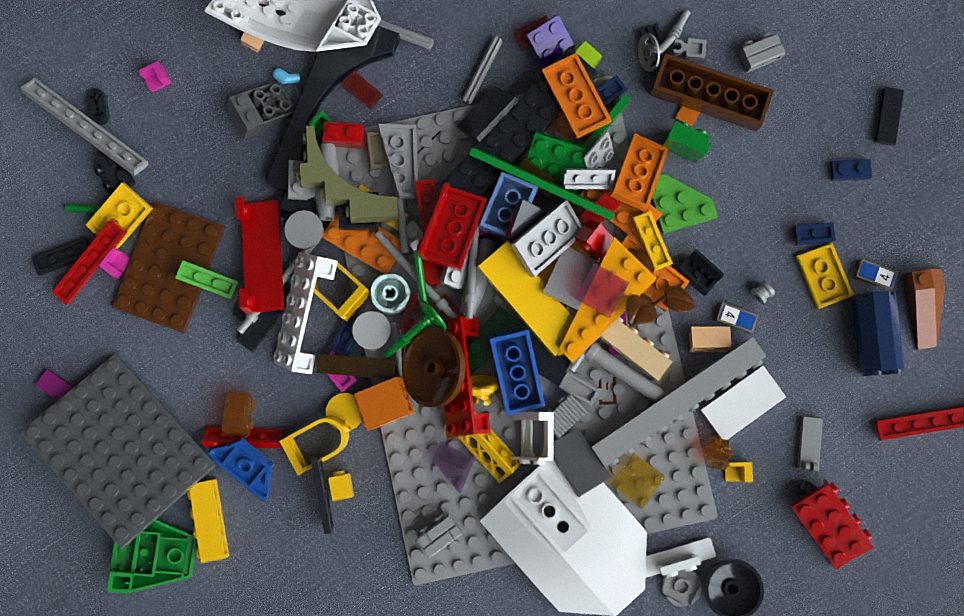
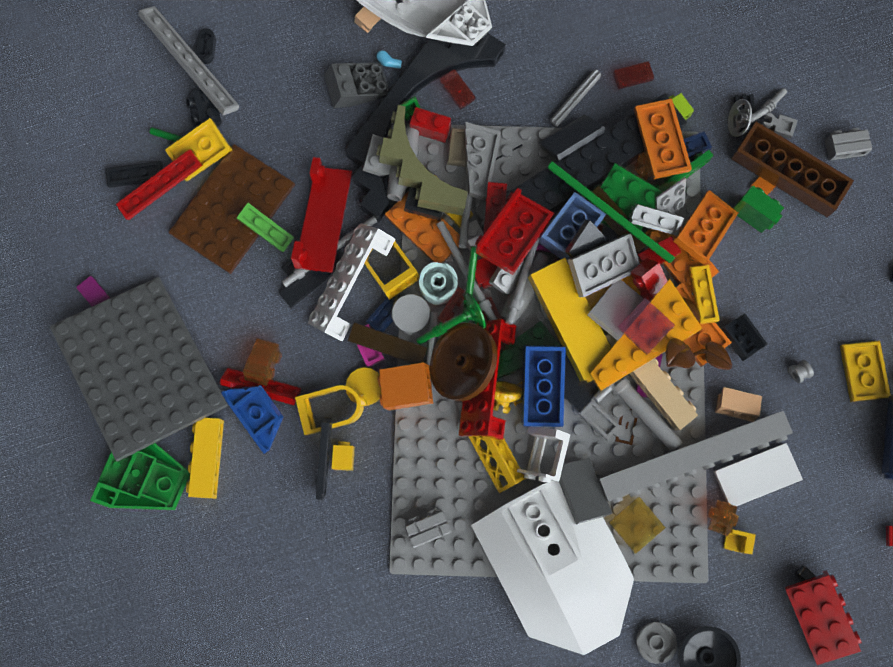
camera: 10 degrees right, 5 degrees down
dark pink panel [98,248,131,279] -> none
dark pink panel [138,61,172,92] -> none
light grey tile [284,210,324,249] -> none
light grey axle [375,20,434,49] -> none
clear purple wing [432,443,476,493] -> none
plate [525,15,575,68] -> none
light grey brick [542,395,587,439] -> none
white bracket [645,538,716,578] -> none
bright green plate [652,174,718,234] -> none
tile [715,302,759,334] -> none
dark blue plate [793,222,836,246] -> none
light grey hinge [797,417,823,471] -> none

